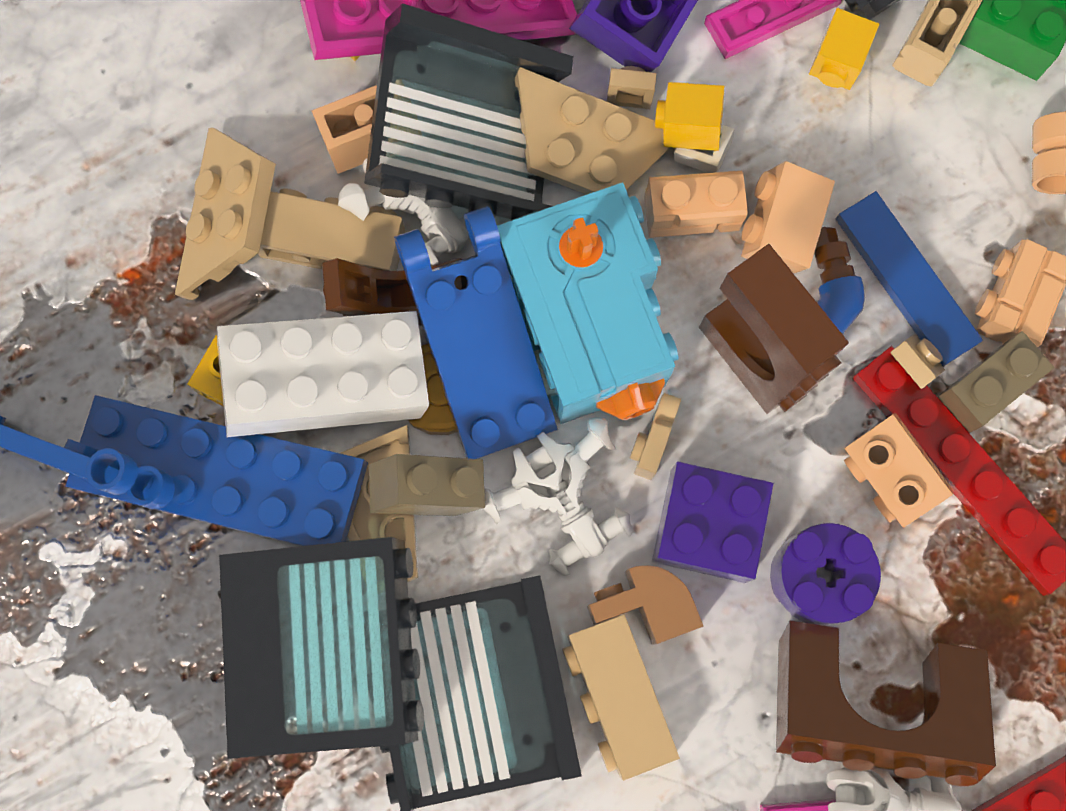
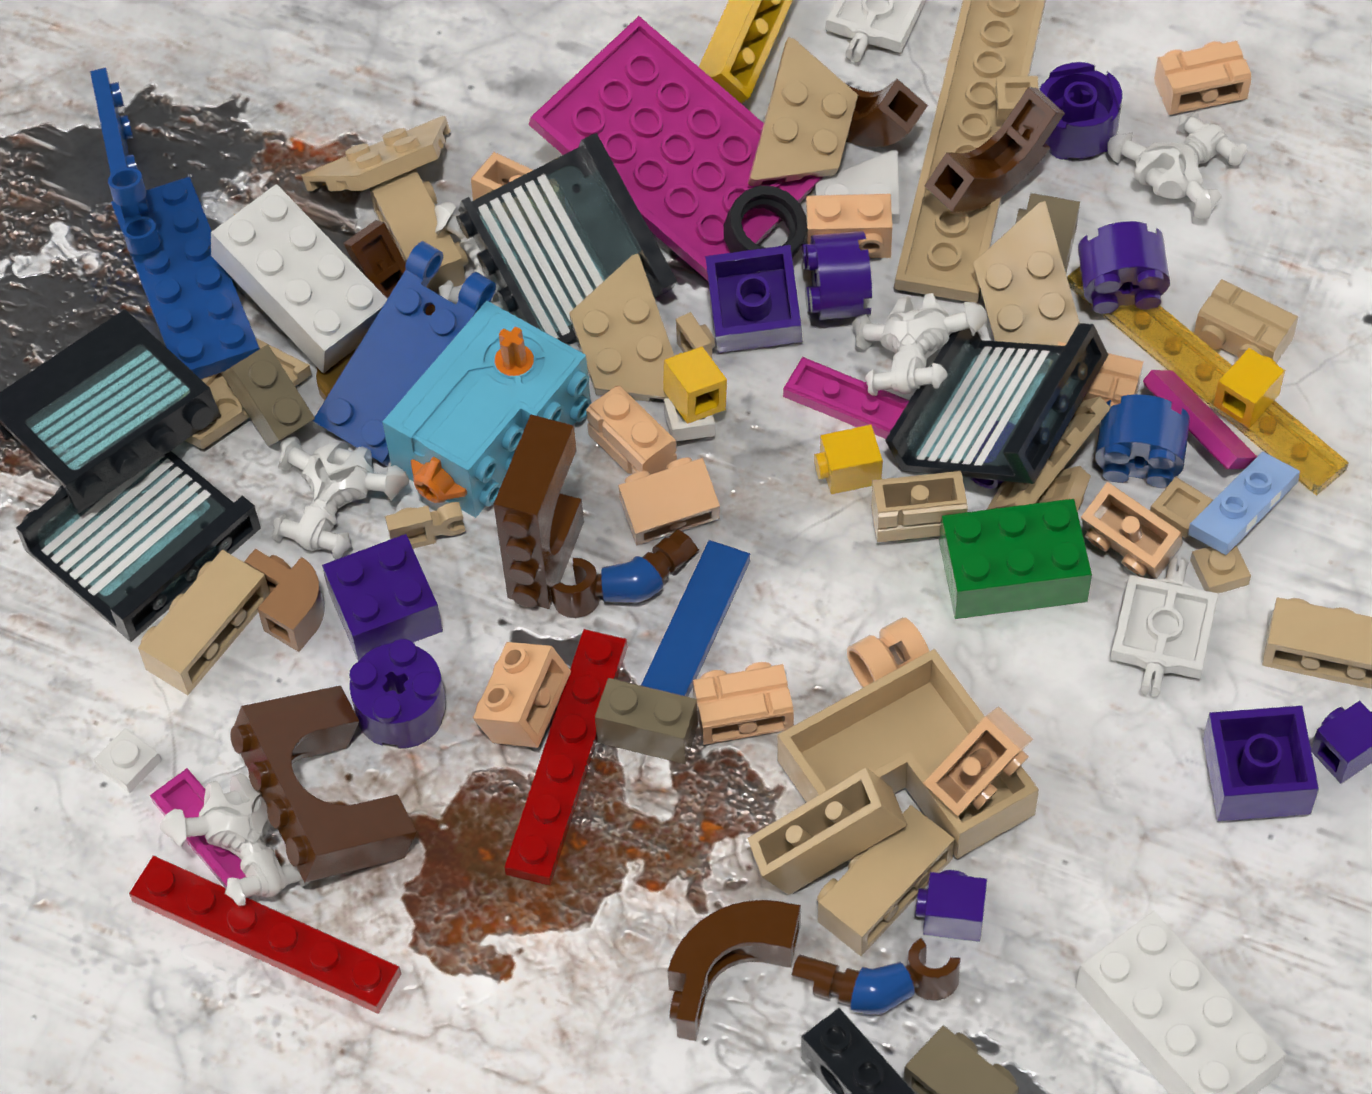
camera: 60 degrees right, 20 degrees down
tan plate [890,334,945,389] -> none

